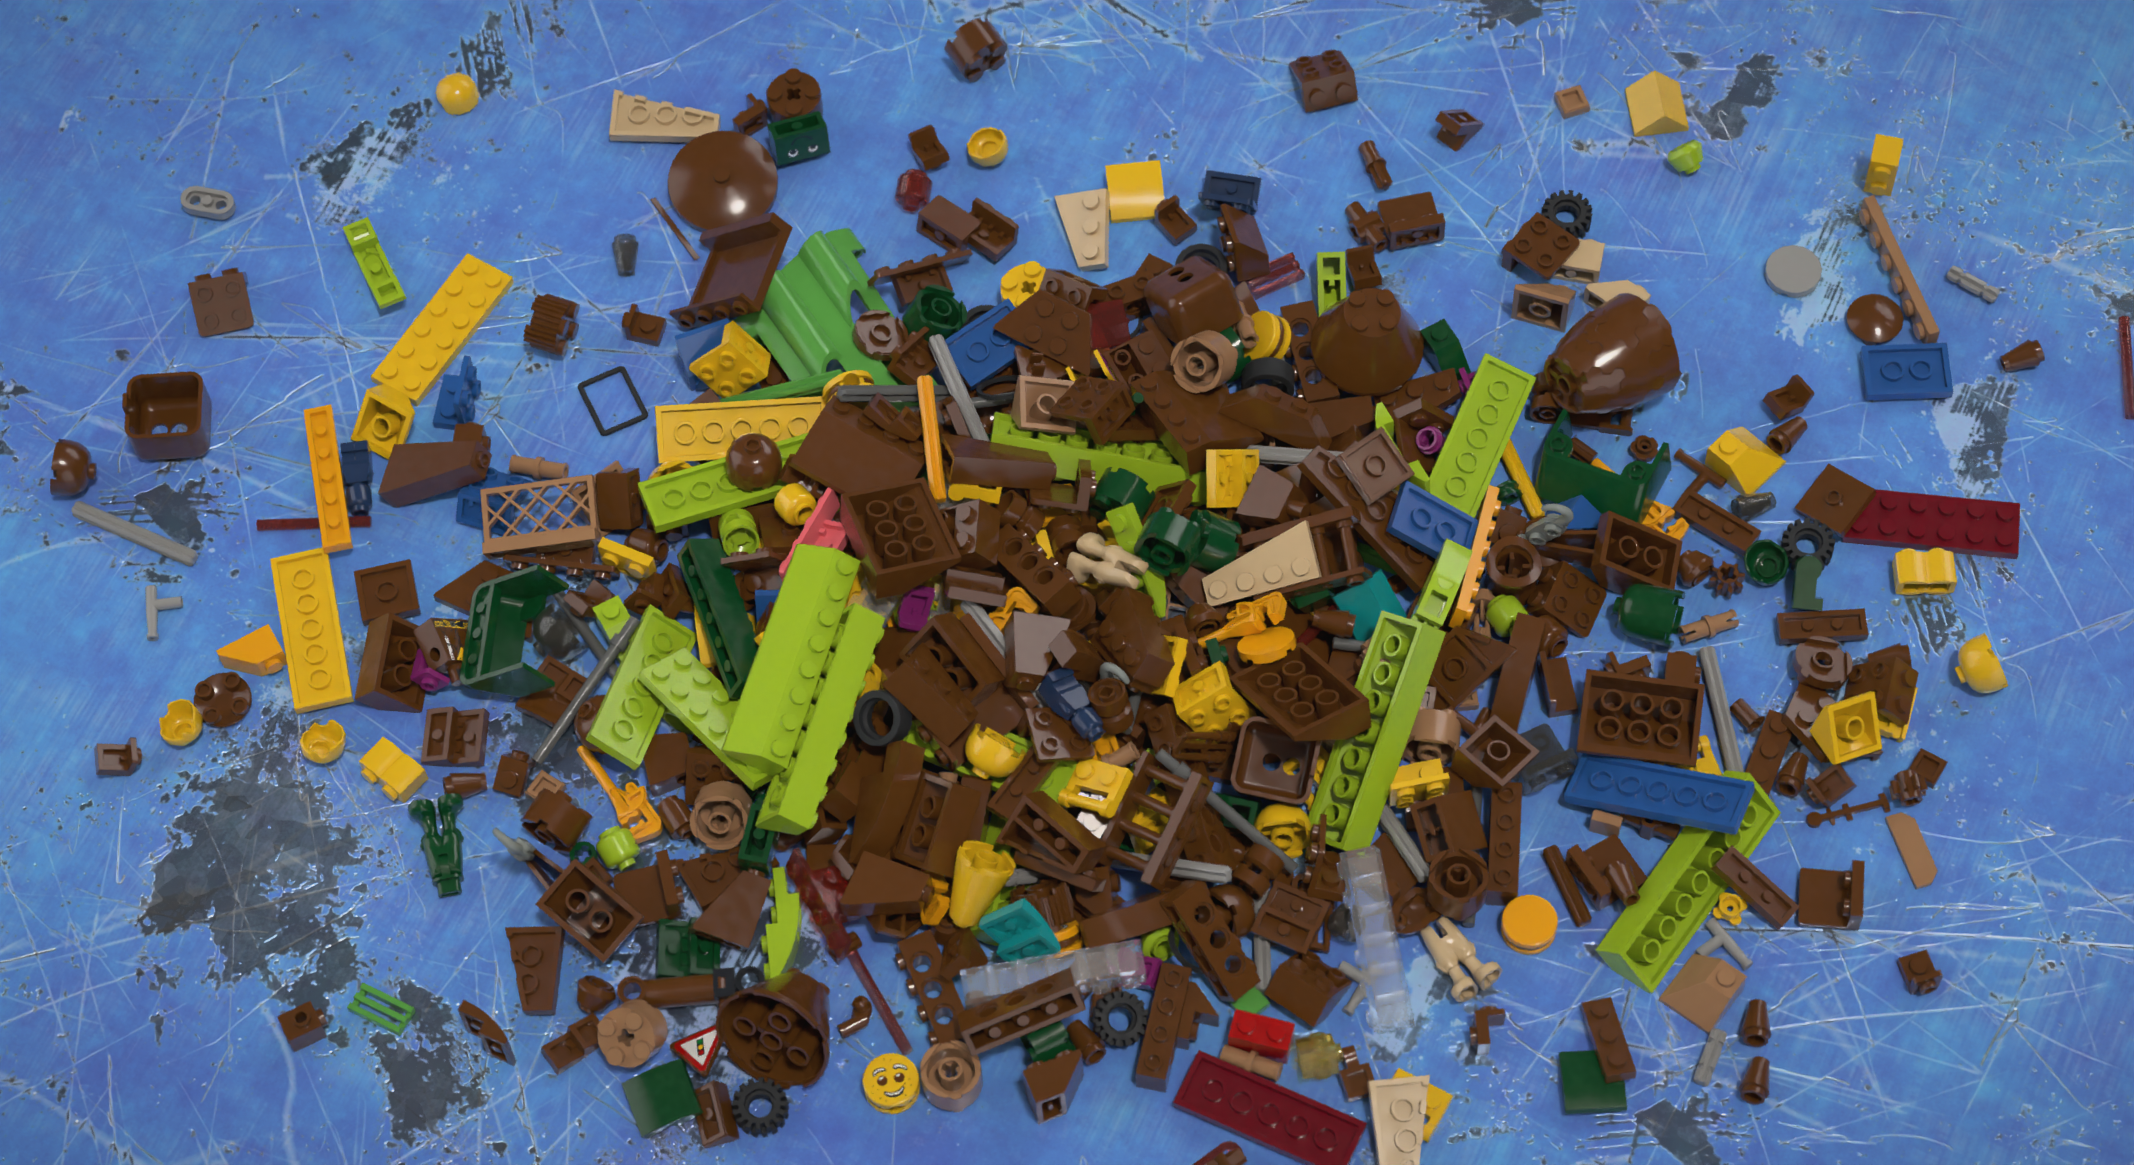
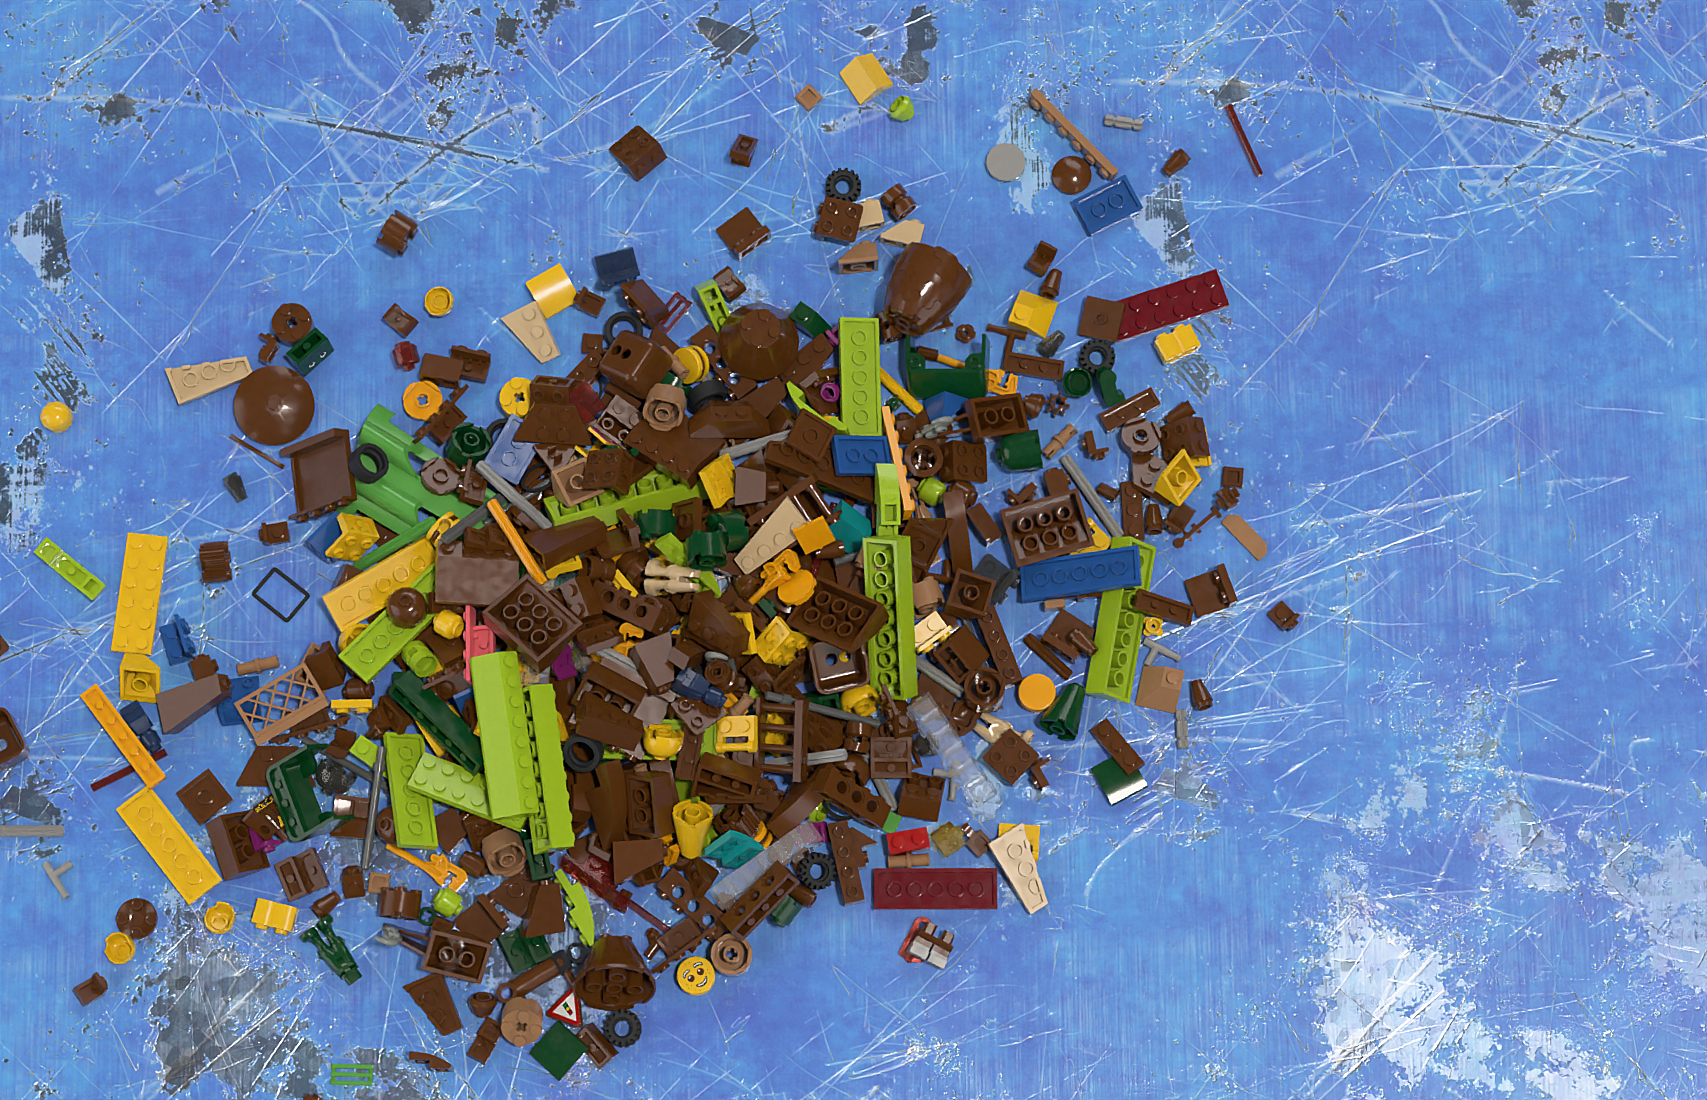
camera: 30 degrees left, 15 degrees up
light orange slope [216,624,287,677] -> none
reddish brown slope [1022,1049,1084,1125] -> none
reddish brown axle [1345,201,1389,252] -> none
reddish brown axle [1358,140,1393,190] -> none
reddish brown cone [1739,1056,1770,1104] -> none
yellow brick [1863,134,1904,196] -> none
yellow cylinder [1954,633,2008,693] -> none
none -> black tyre [348,443,389,484]
none -> light orange plate [403,381,443,422]
none -> reddish brown bracket [651,915,720,974]
none -> light orange piece [793,516,836,555]
none -> reddish brown wheel [880,183,917,221]
none -> reddish brown bracket [982,728,1039,787]
none -> dark green cone [1039,683,1086,741]
none -> reddish brown bracket [1081,430,1109,461]

